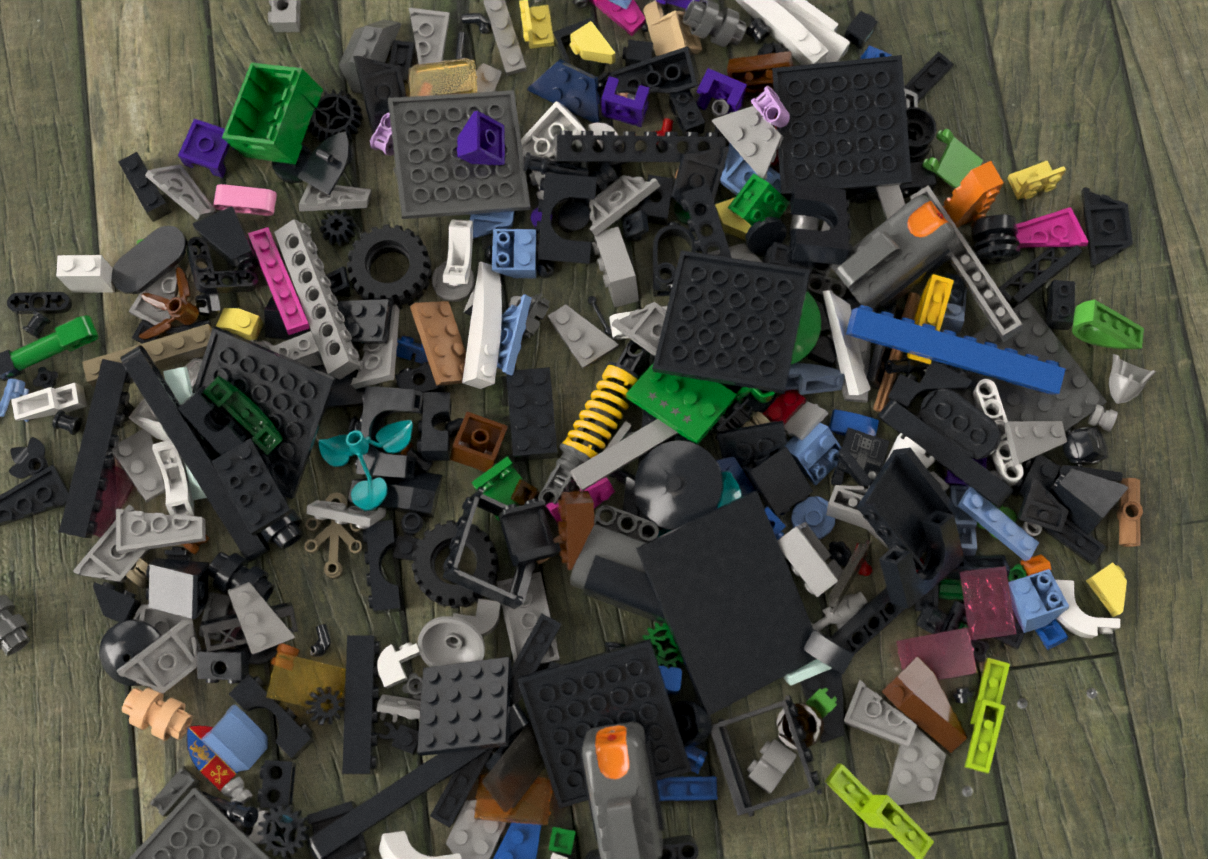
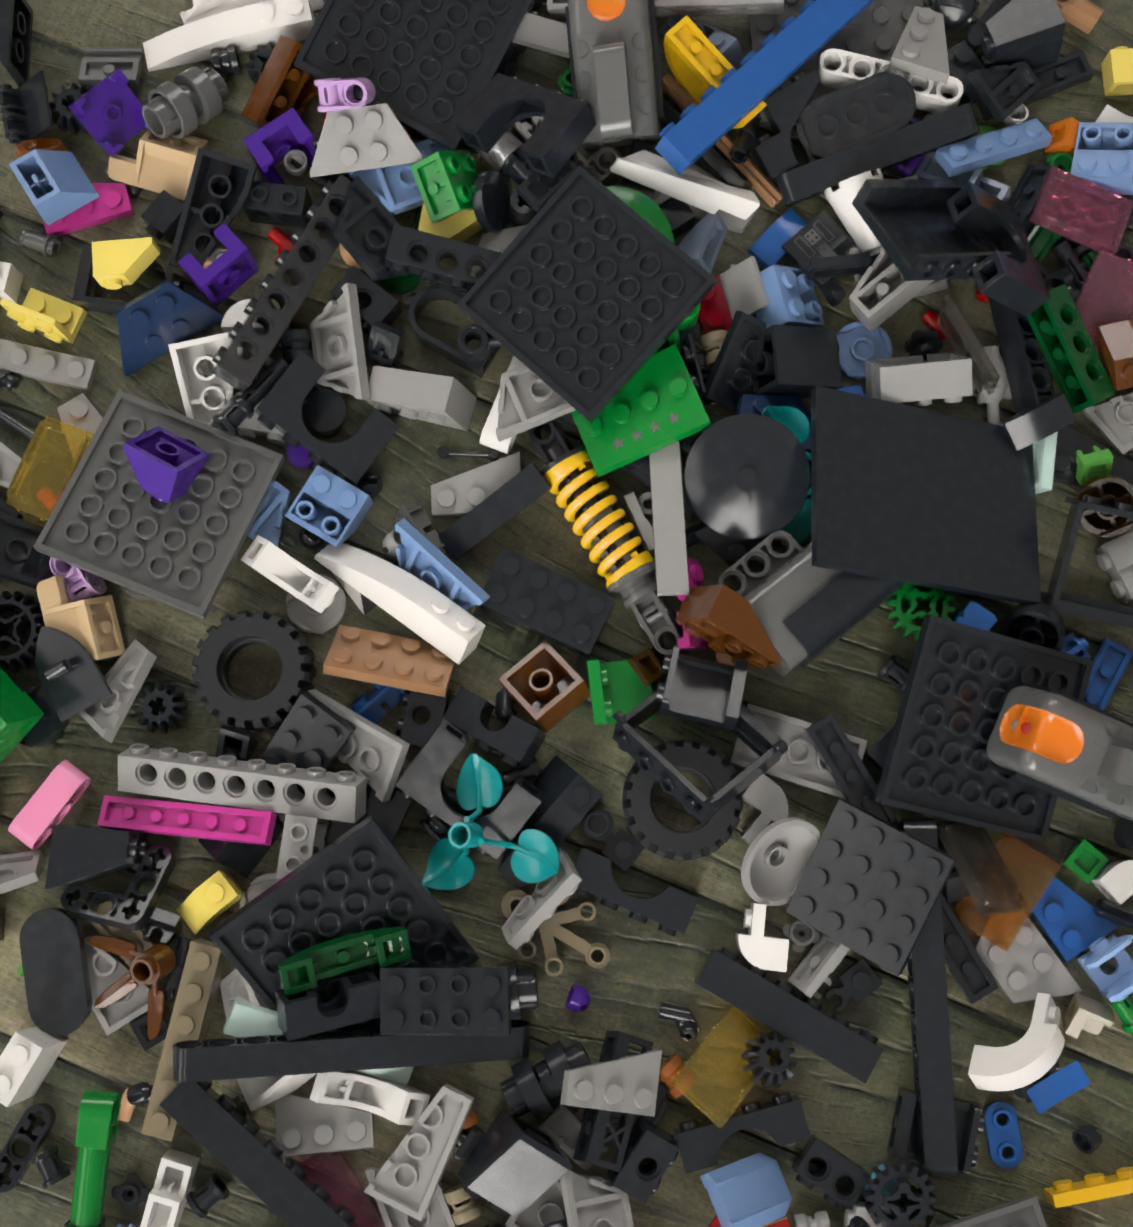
camera: 55 degrees left, 5 degrees up
none -> tan plate [36,575,125,661]
none -> black arm [119,1082,153,1122]
none -> black tile [438,463,552,560]
none -> dark purple hinge [565,984,591,1012]
none -> dark green brick [1027,284,1116,414]

